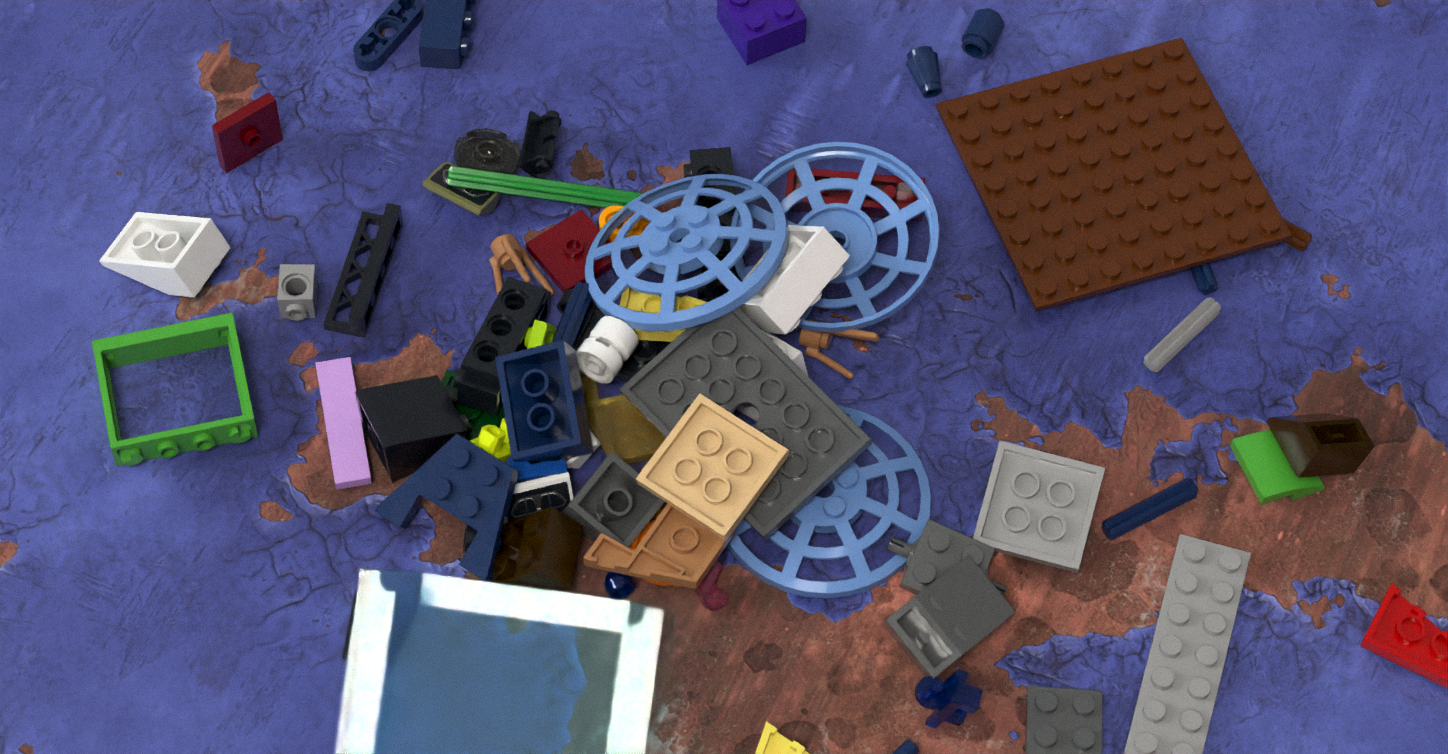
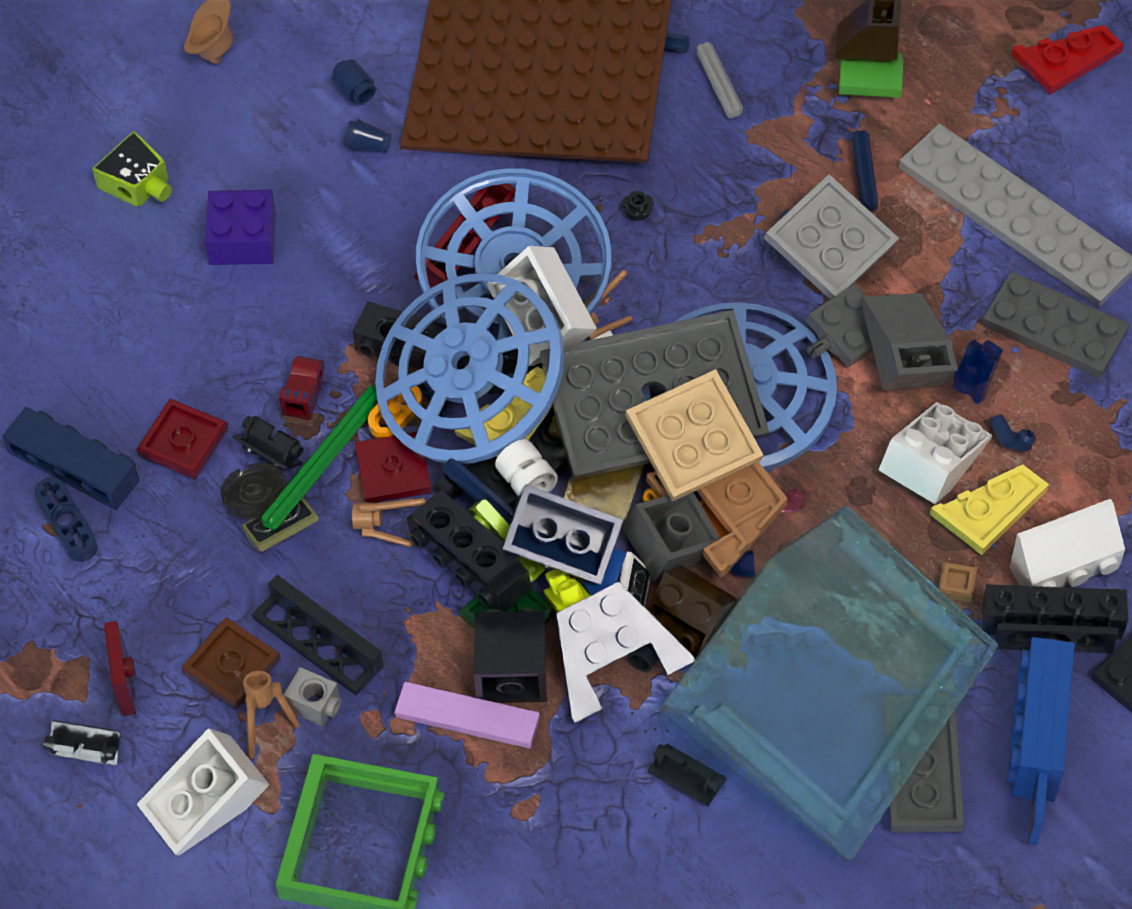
camera: 60 degrees left, 0 degrees up
none -> black hinge [43,720,121,766]
none -> dark red plate [136,398,229,480]
none -> reddish brown plate [181,617,281,710]
none -> medium nougat plant [243,671,300,760]
none -> dark red leg [279,356,325,420]
none -> black plate [622,191,654,221]
none -> white slope [879,402,993,504]

